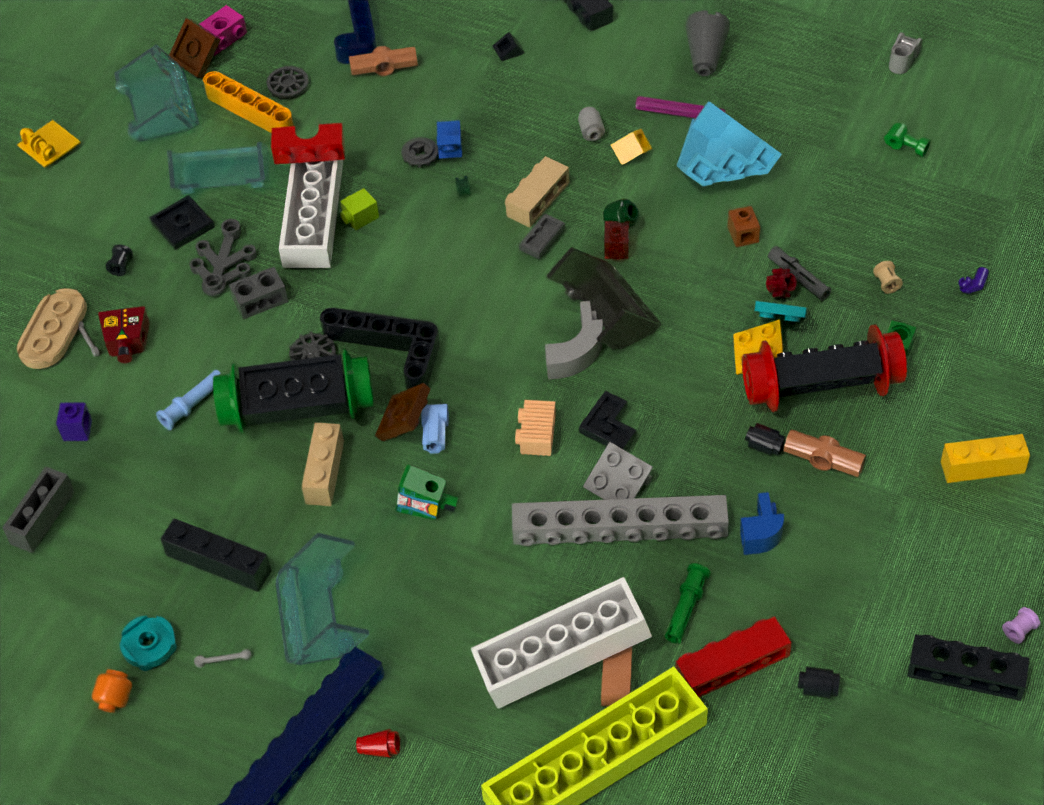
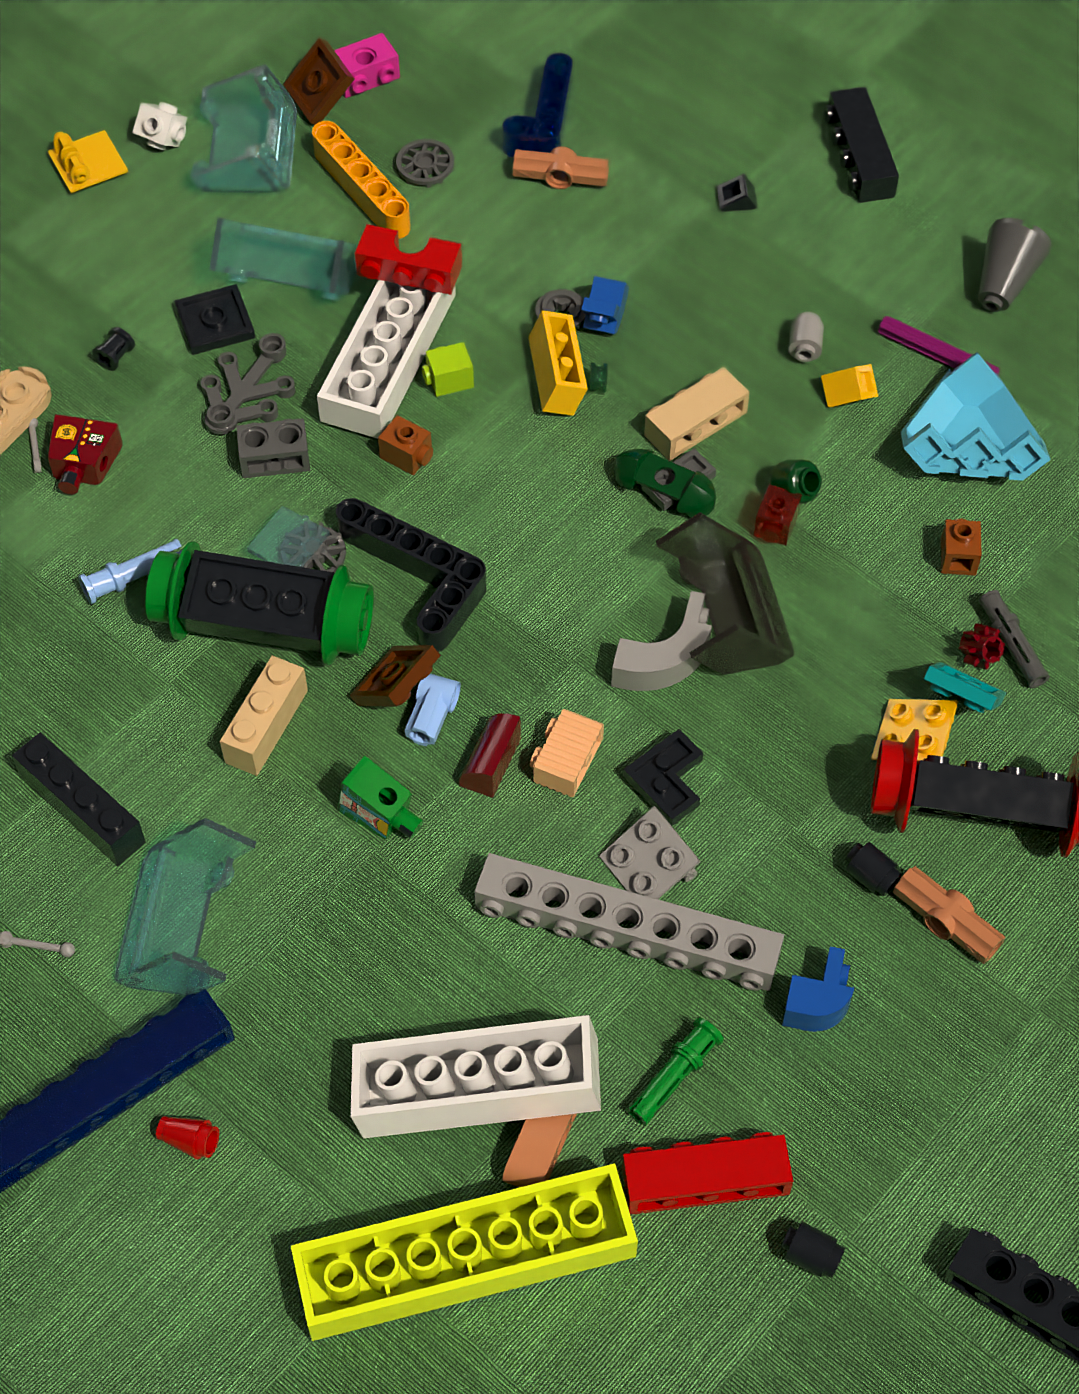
camera: 15 degrees right, 5 degrees up
none -> white brick [132,102,188,150]
none -> clear light blue piece [247,506,330,567]
none -> dark orange brick [378,415,434,476]
none -> dark red brick [459,713,521,798]
none -> yellow brick [528,310,588,416]
none -> dark green piece [615,449,716,519]

